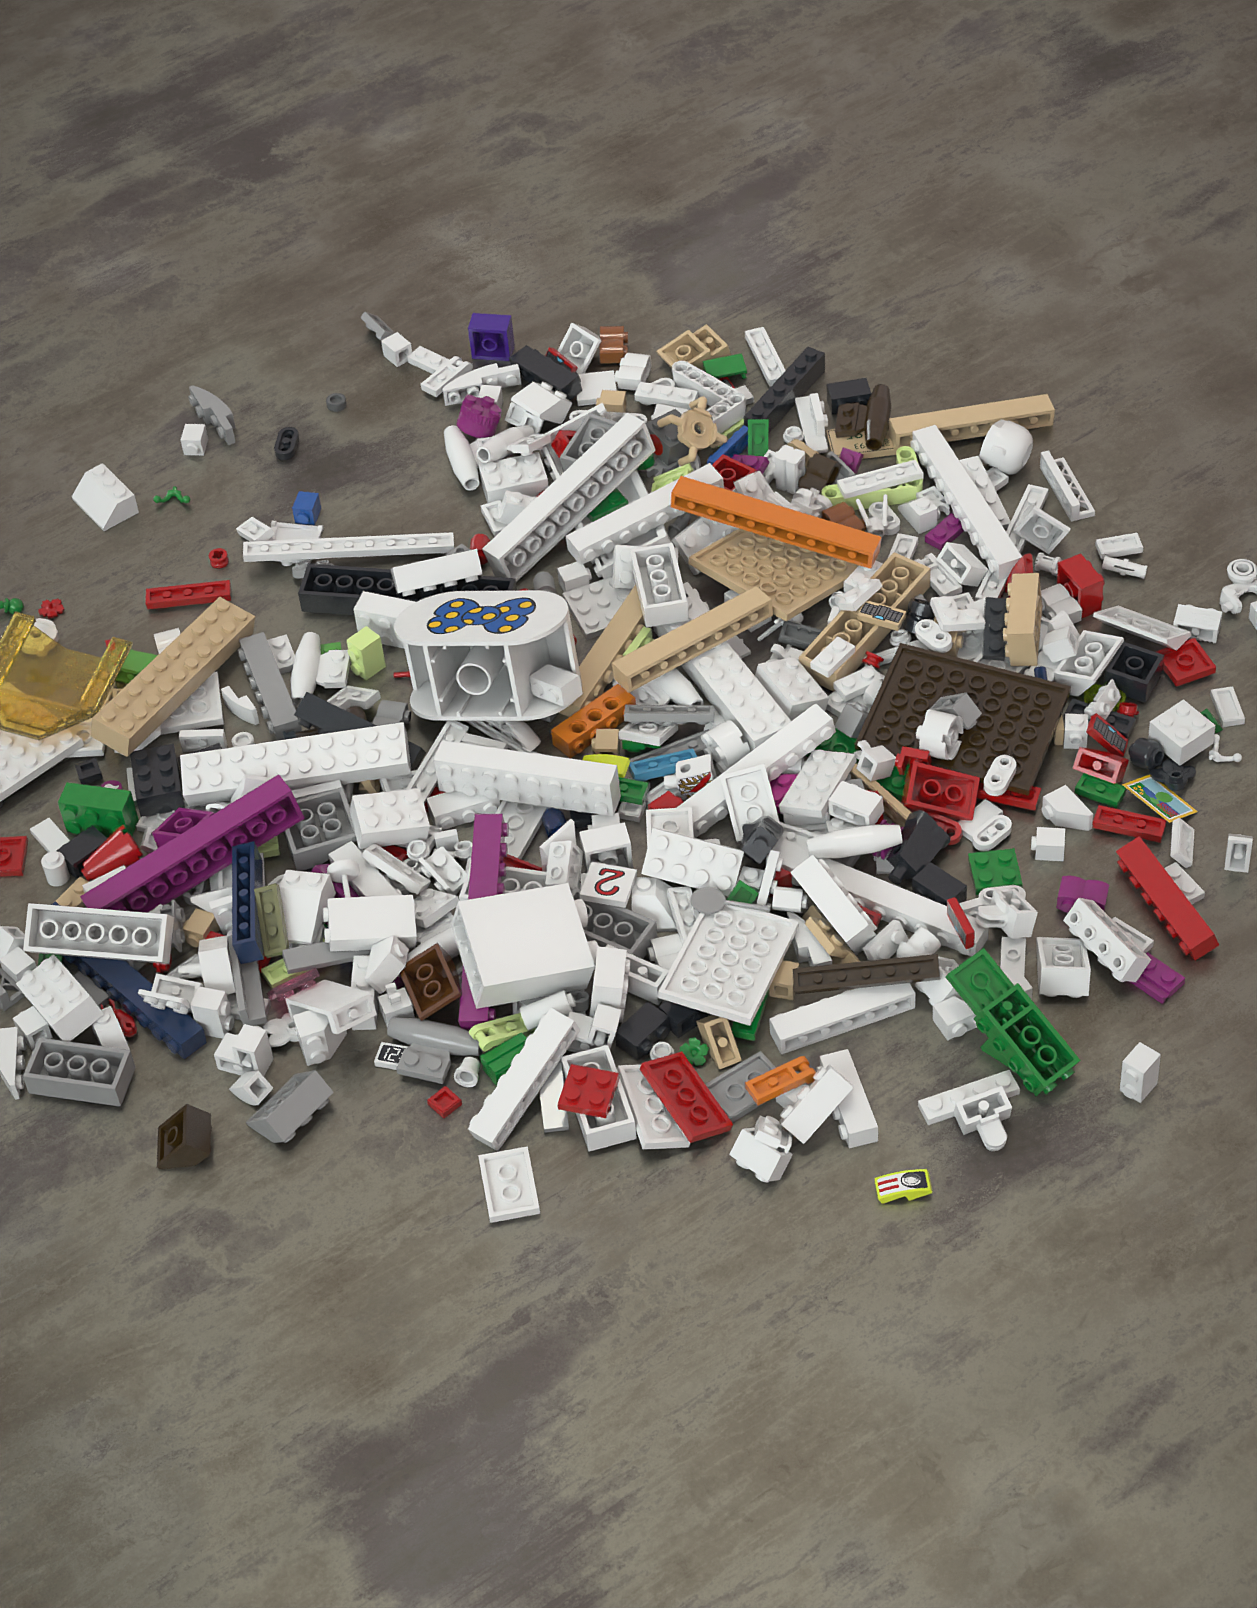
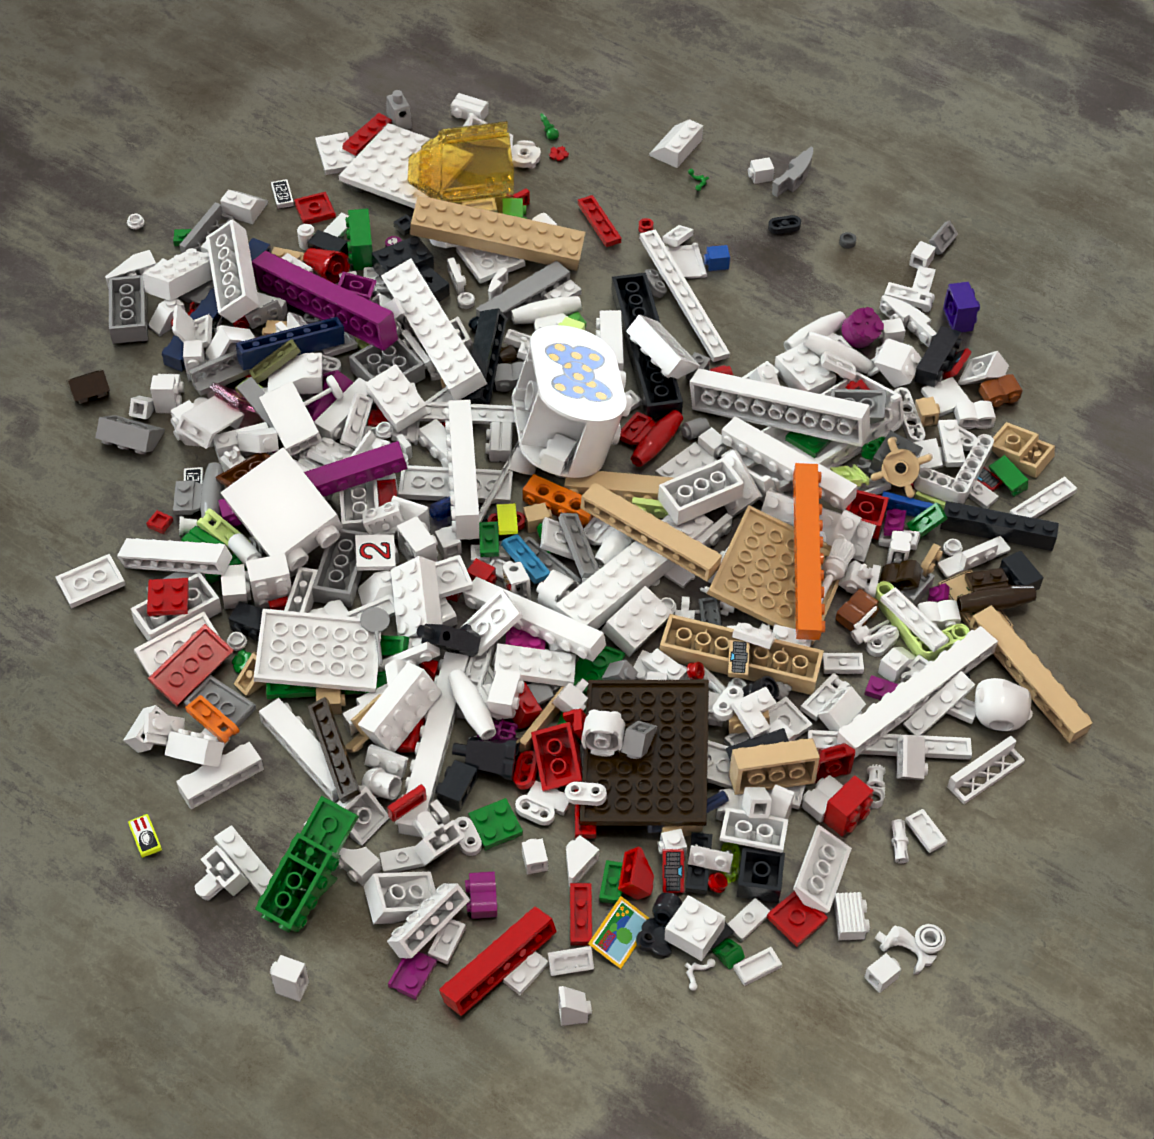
camera: 65 degrees right, 5 degrees up
white plate [810,637,855,678] -> none
none -> red tile [268,596,288,611]
none -> white plate [728,898,770,942]
none -> white brick [917,600,961,630]

